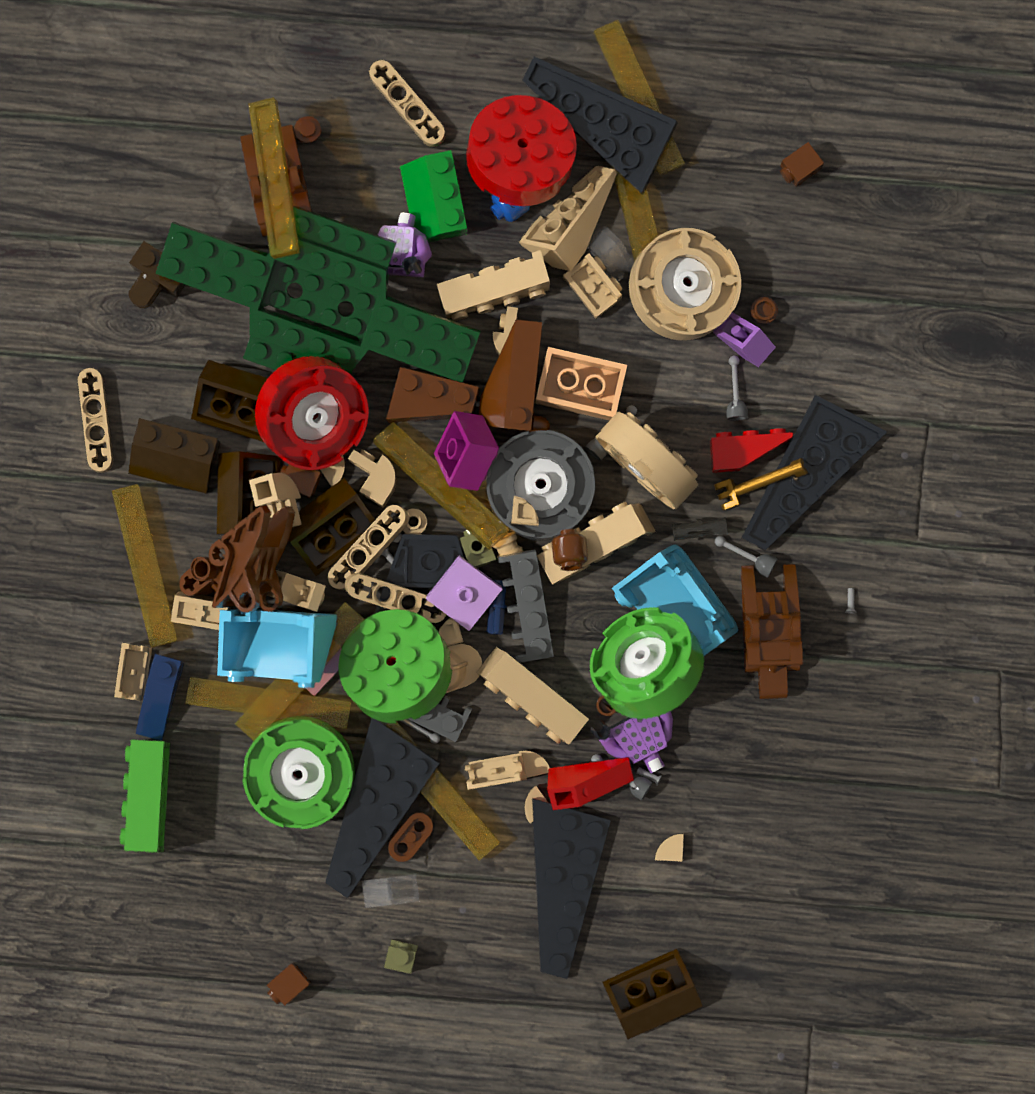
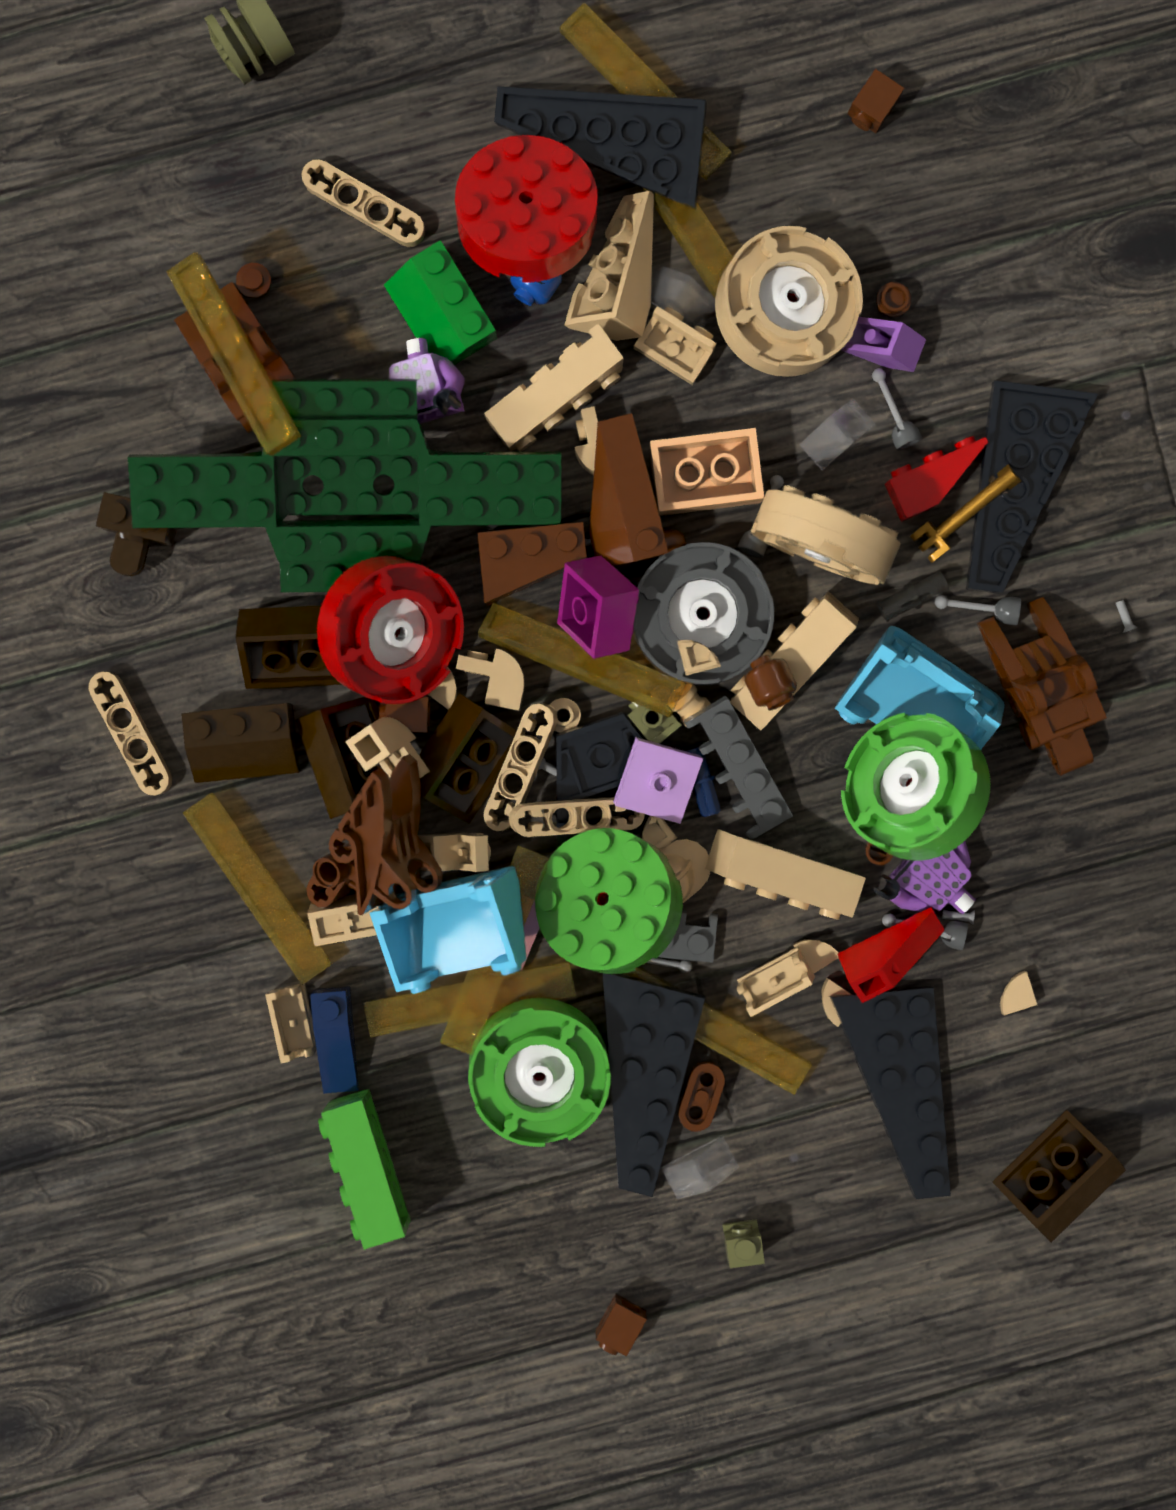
camera: 20 degrees left, 5 degrees up
none -> clear slope [800,399,876,471]

